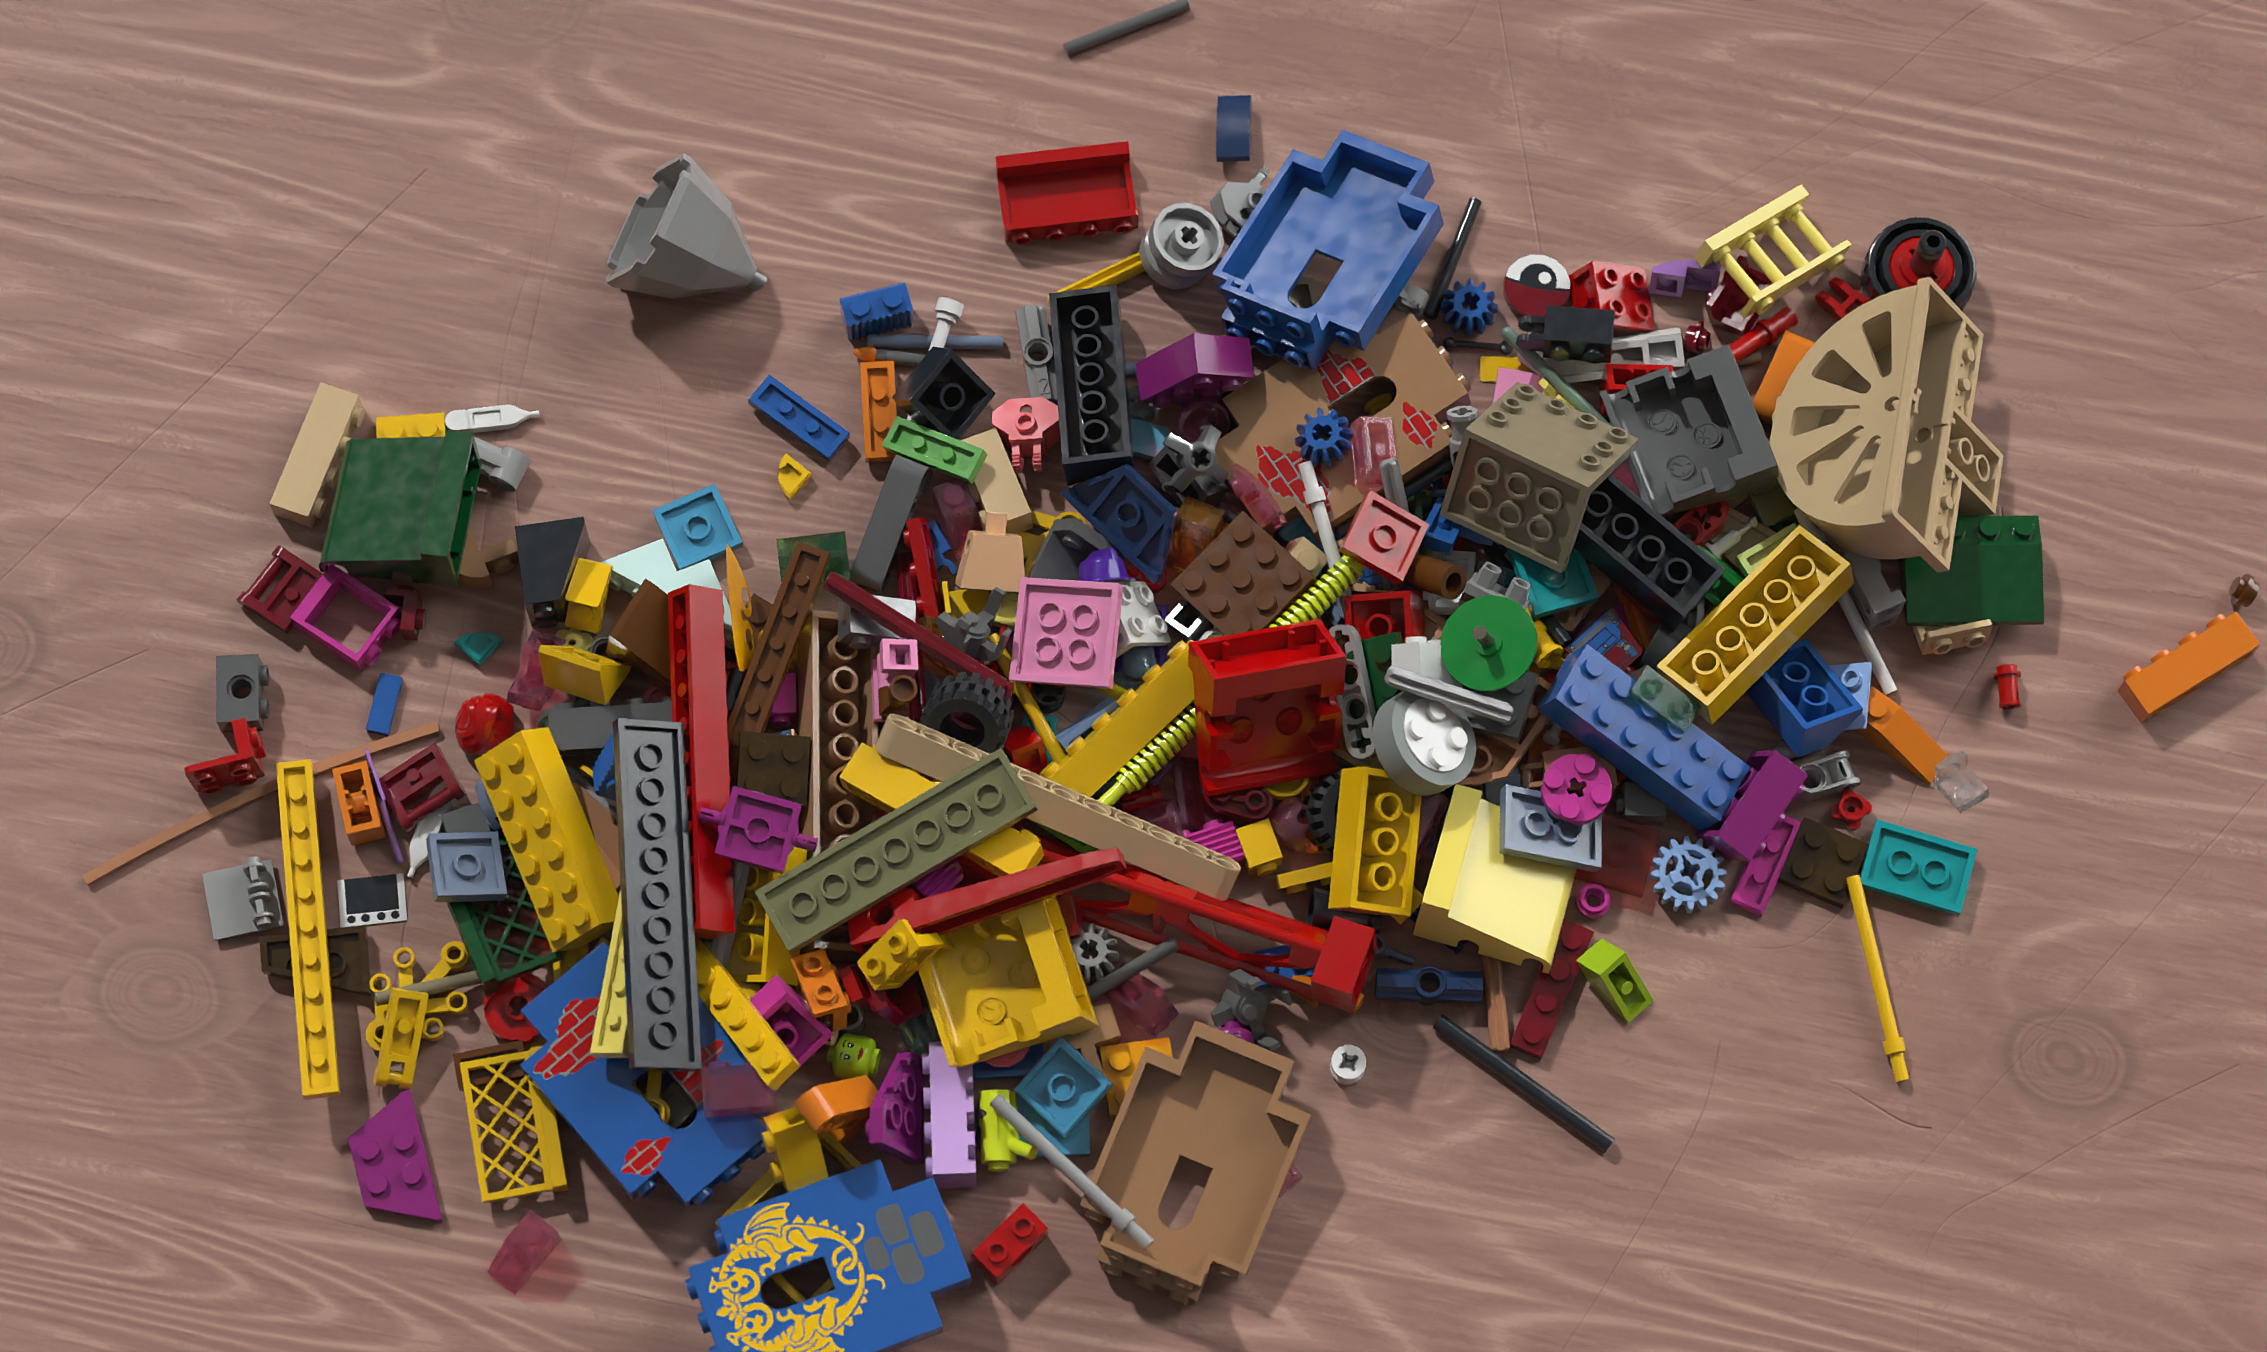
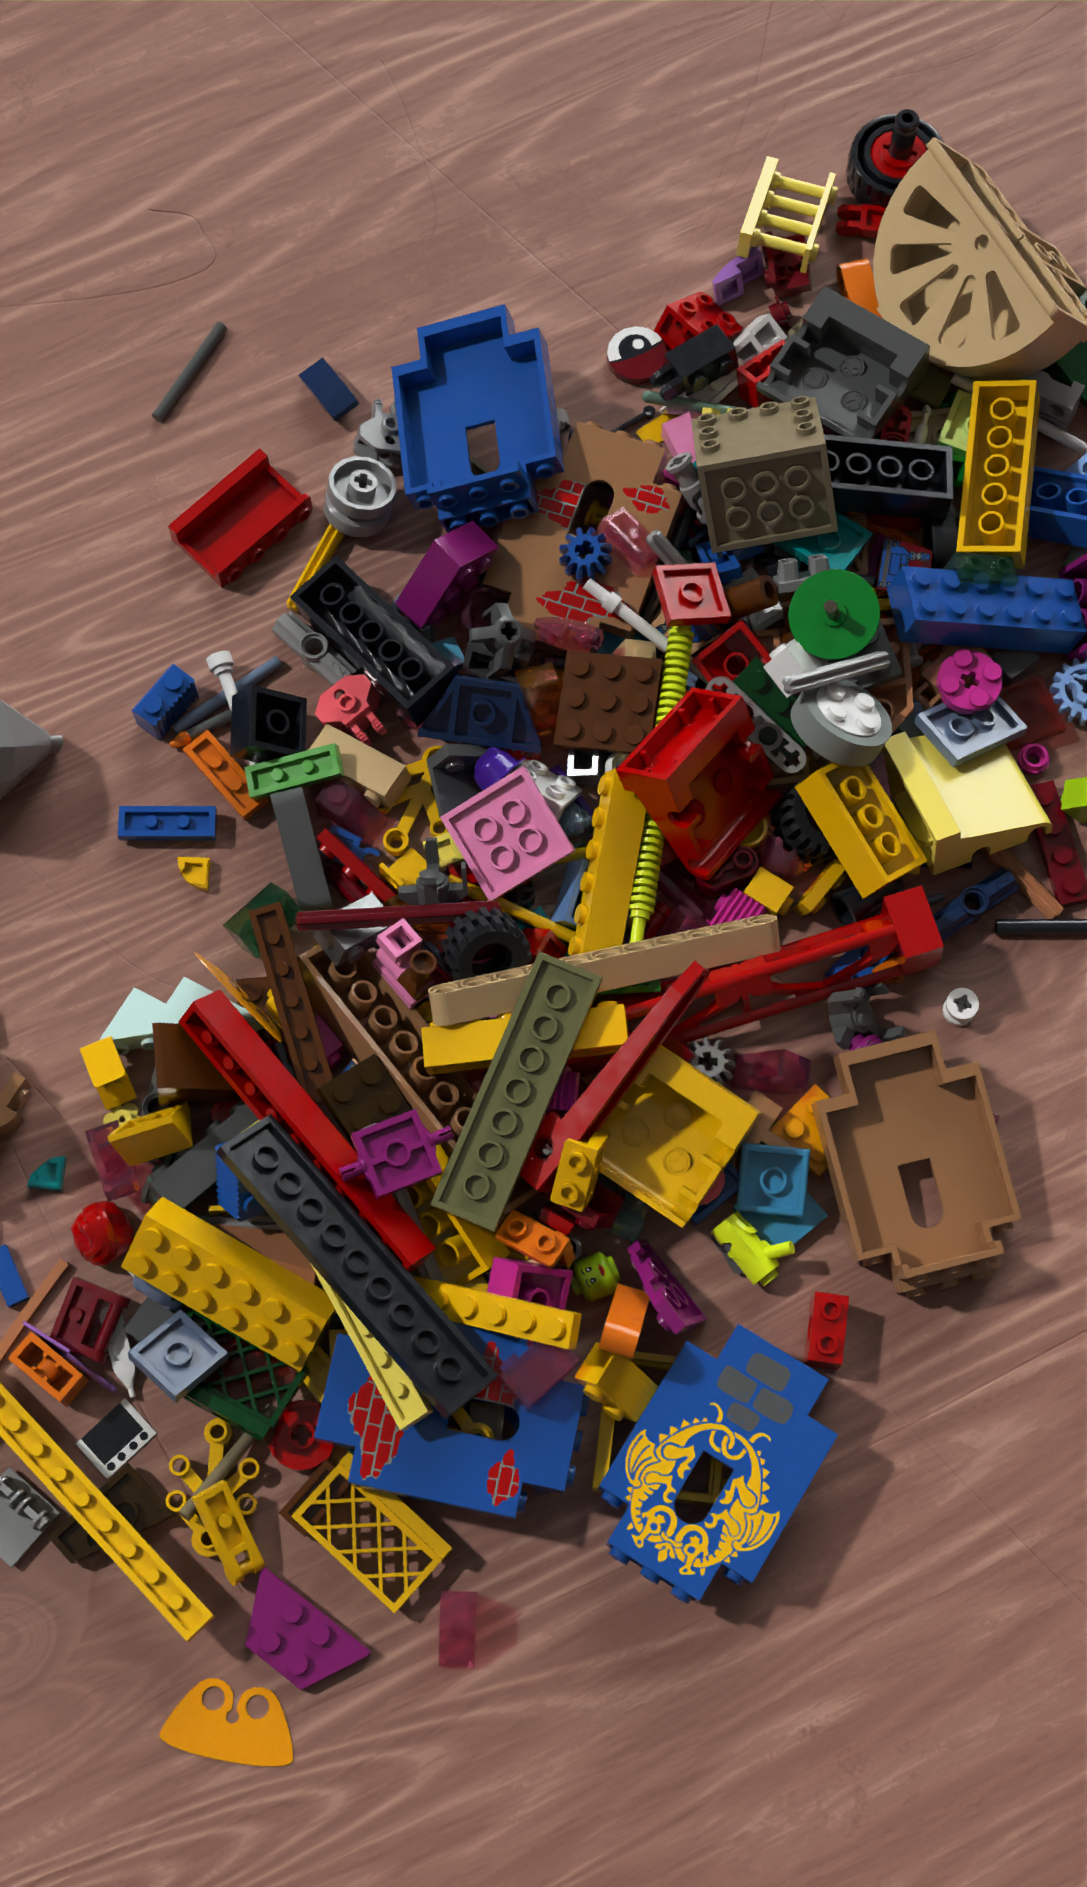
camera: 35 degrees left, 0 degrees up
black slope [515,517,590,628] -> none
dark azure plate [652,483,743,570] -> none
lavender wedge [922,1042,977,1189] -> none
light nougat torso [955,512,1025,592] -> none
light grey bar [990,1094,1154,1251] -> none
dark grey bar [1087,937,1180,1001] -> none
black bar [1423,197,1482,320] -> none
blue gear [1440,278,1498,337] -> none
red pin [1730,306,1798,364] -> none
none -> light orange piece [159,1678,293,1767]

